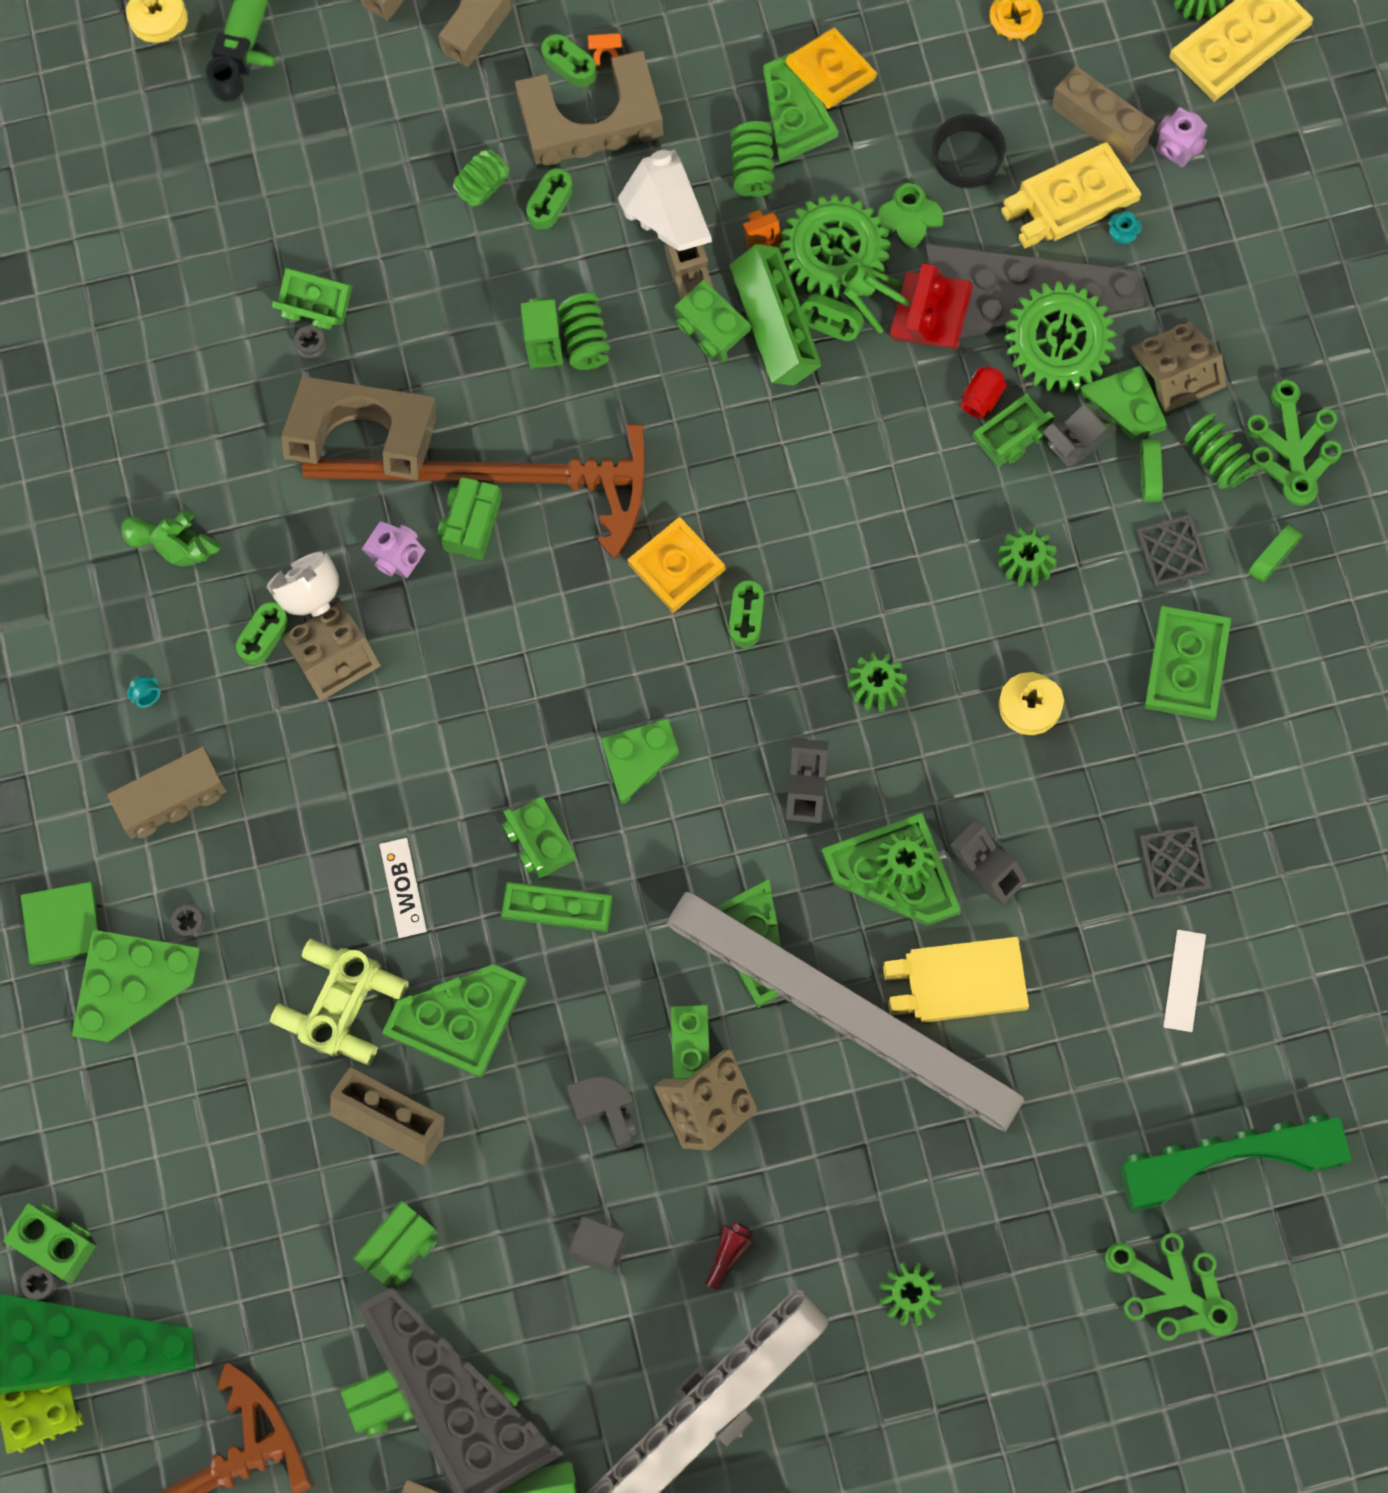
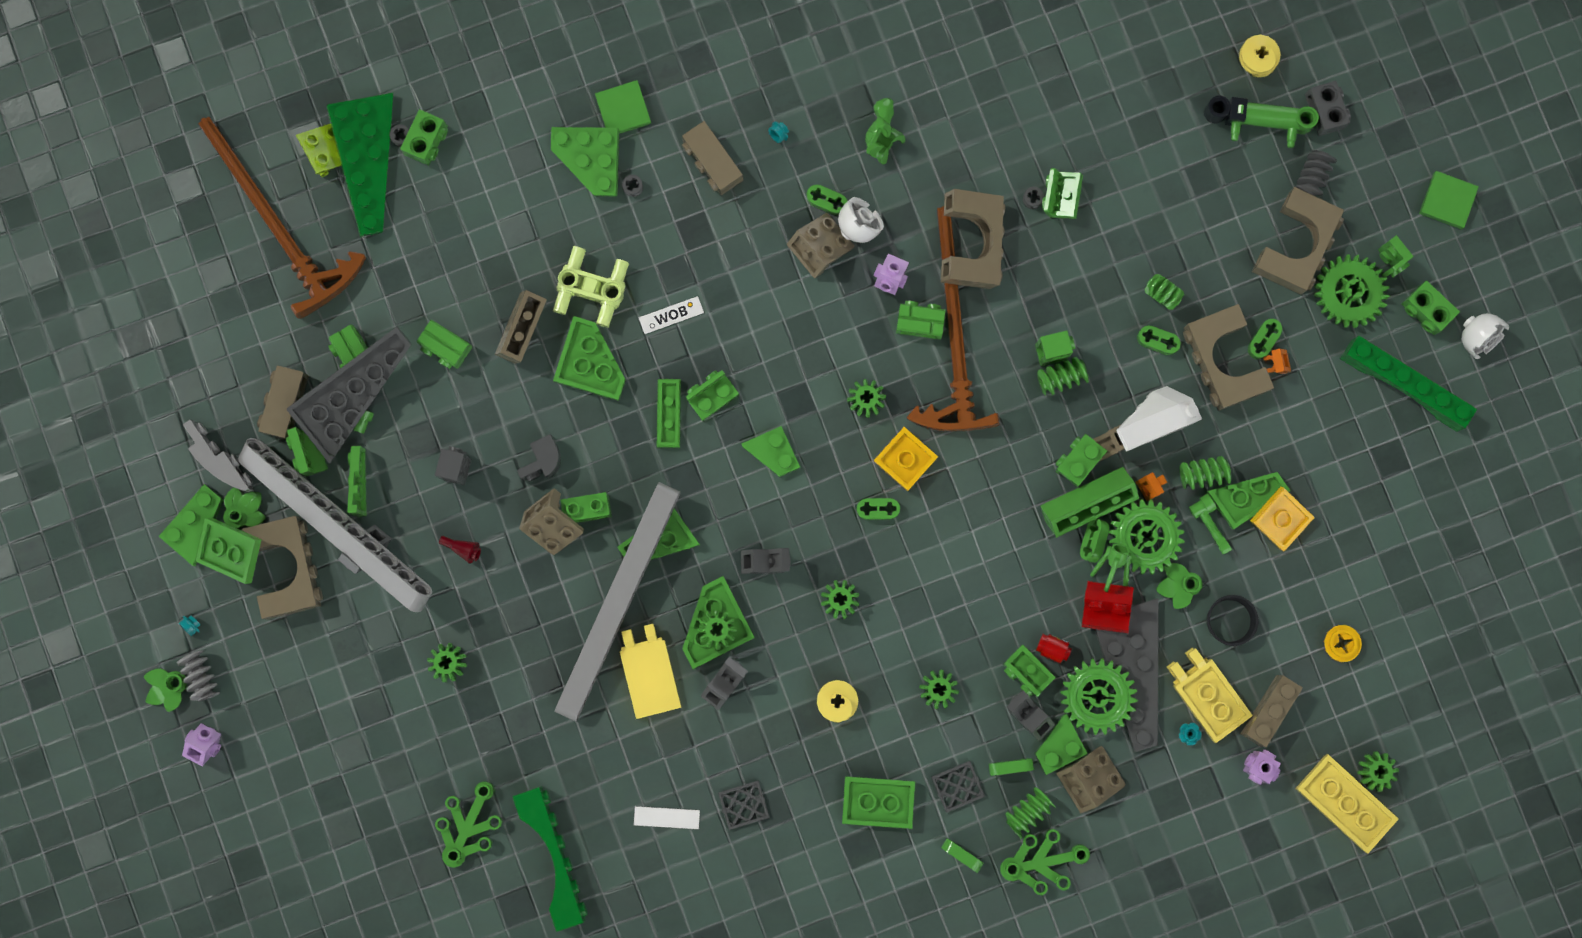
camera: 80 degrees right, 10 degrees up
none -> bright green wing [347,446,367,517]
none -> bright green gear [847,379,886,418]
none -> bright green brick [1188,494,1232,554]

